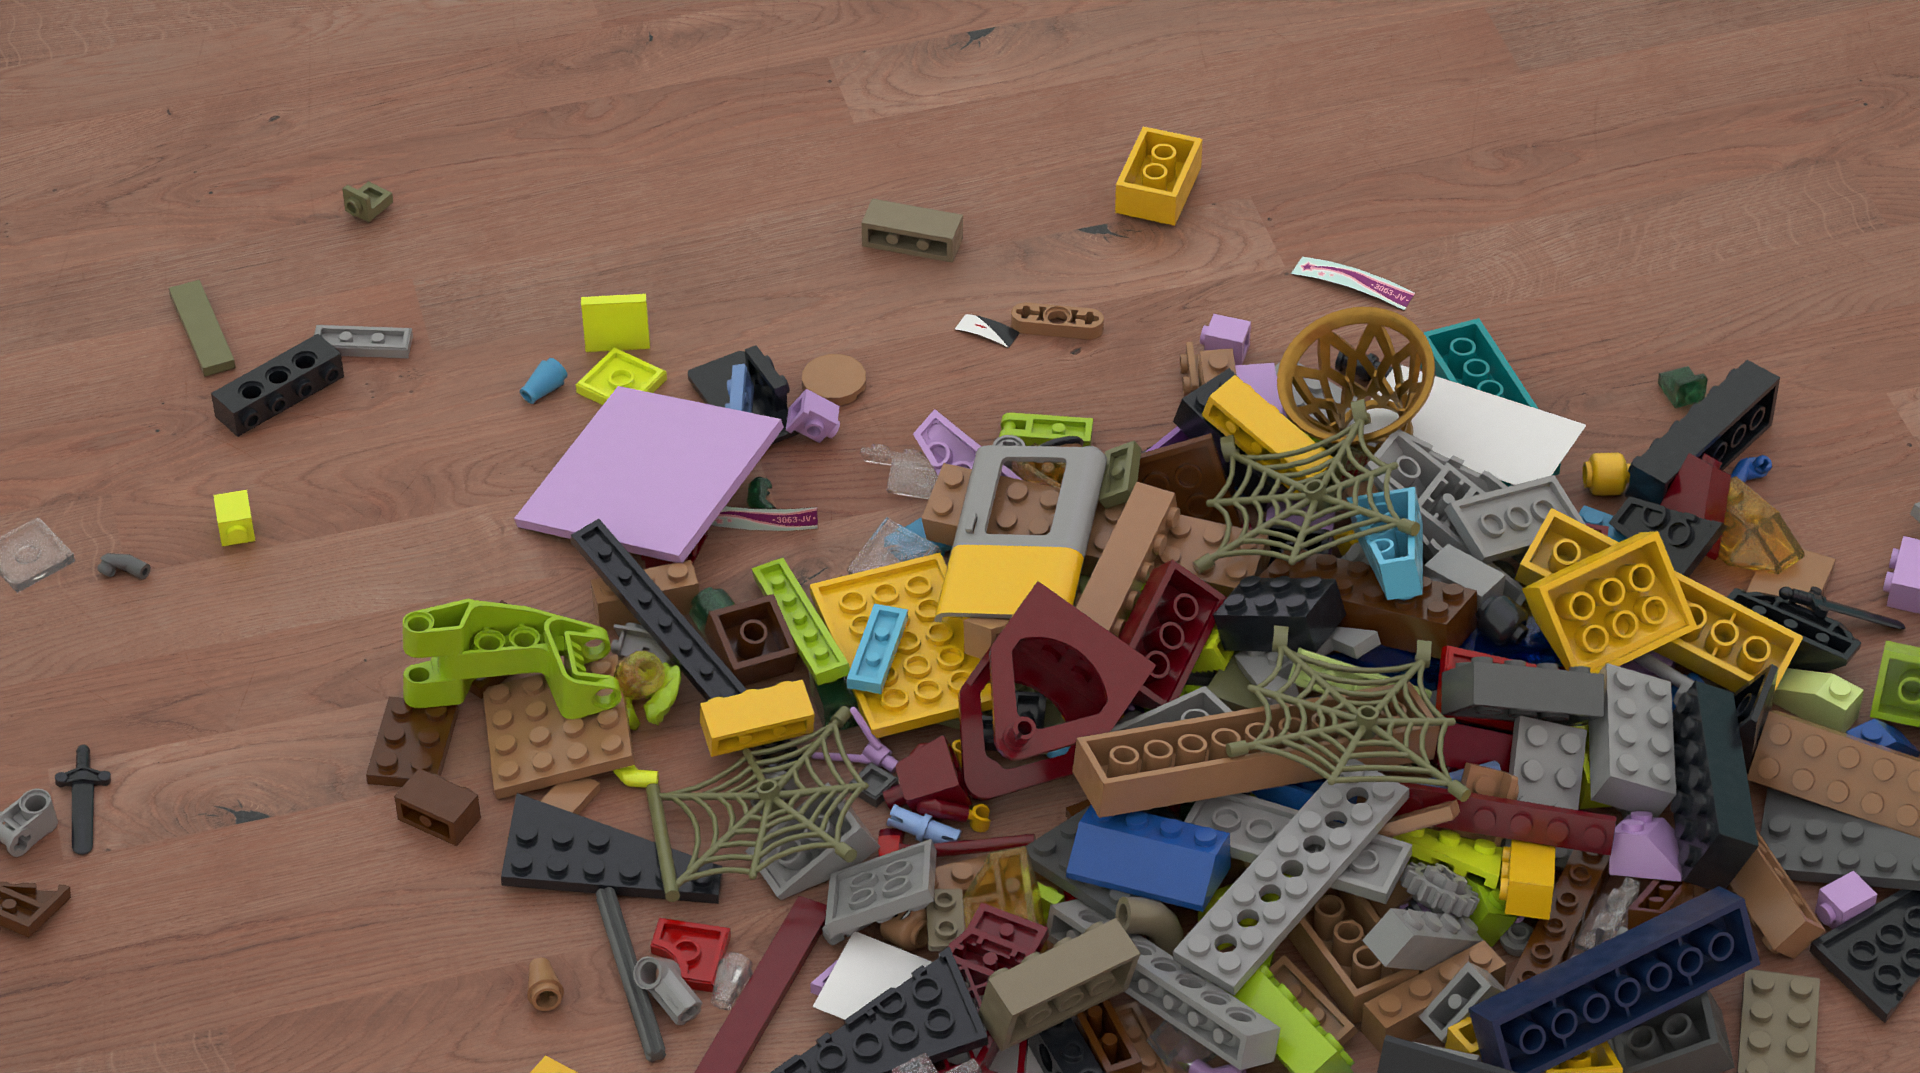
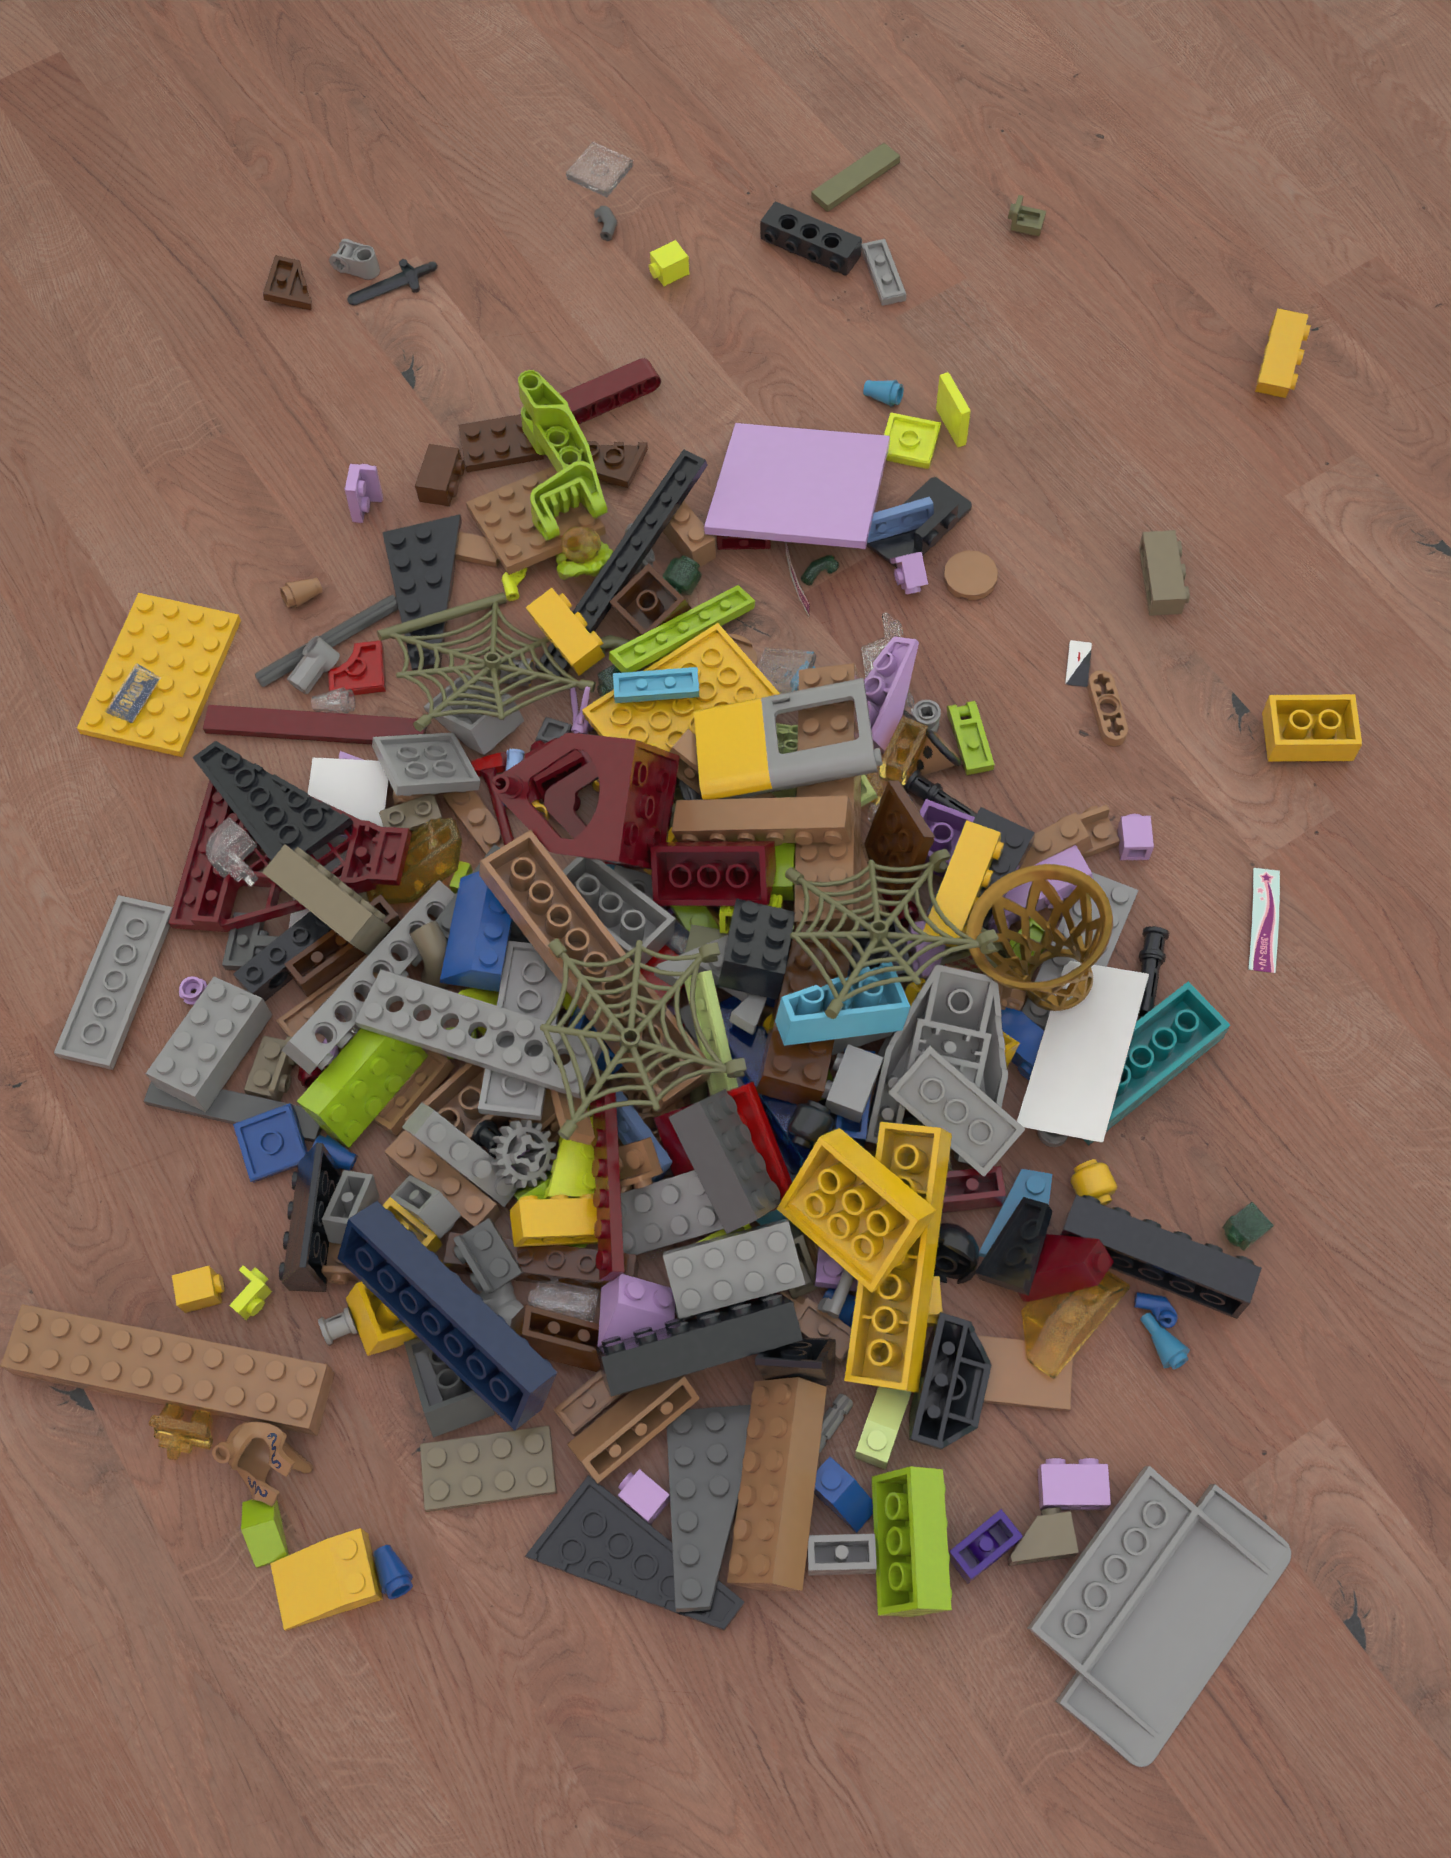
camera: 75 degrees right, 20 degrees up
olive plate [1099,440,1142,509] -> none
black sword [1779,586,1905,629] -> none
none -> lavender bracket [345,464,383,523]
none -> dark grey bracket [453,1218,524,1294]
none -> dark red beam [560,358,661,425]
none -> dark azure cone [1140,1312,1190,1370]
none -> yellow wedge [1255,308,1311,398]

